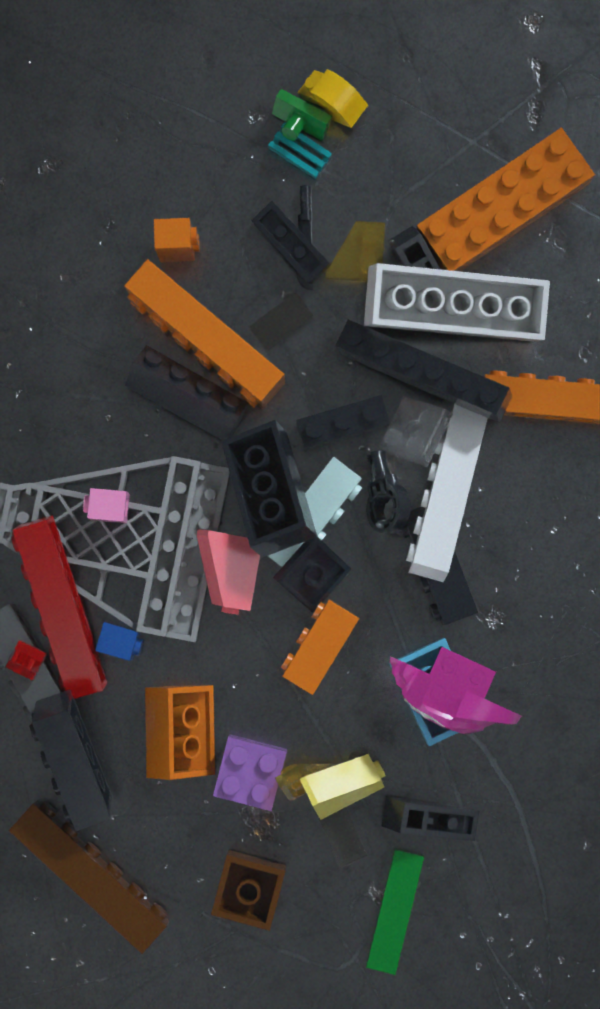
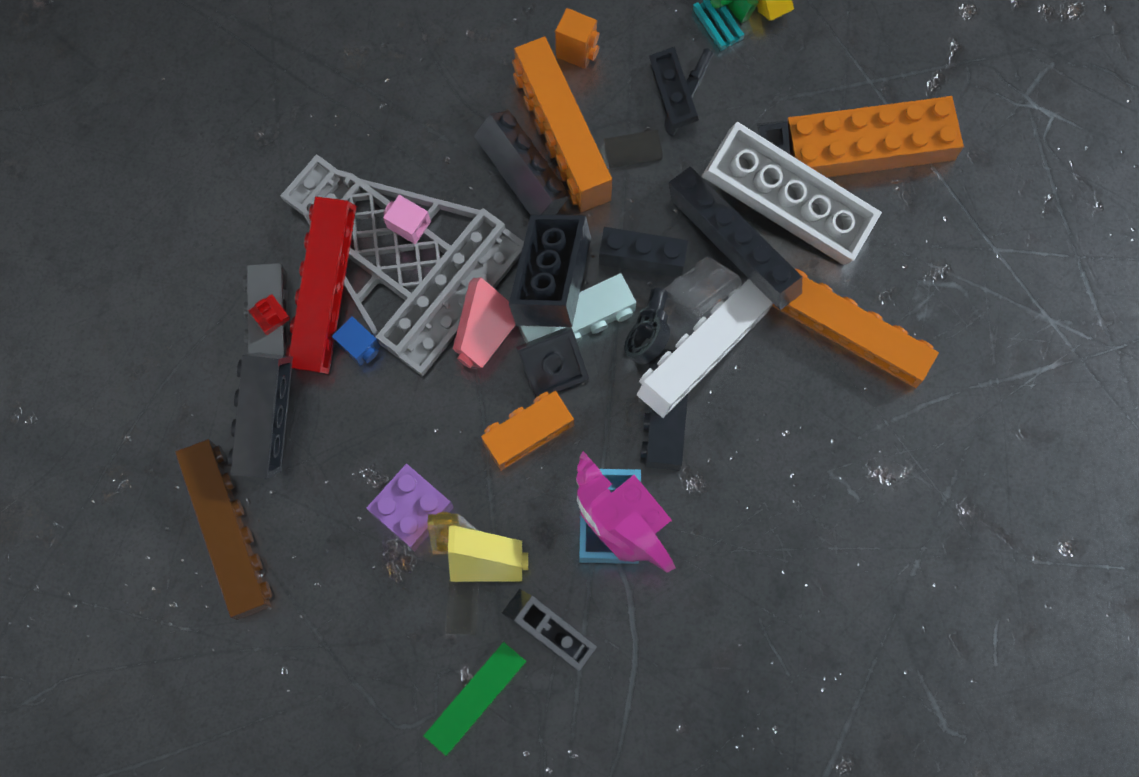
camera: 25 degrees right, 10 degrees down
orange slope [145,685,215,780] -> none
reddish brown brick [211,850,286,931] -> none
clear yellow wing [326,221,385,281] -> none

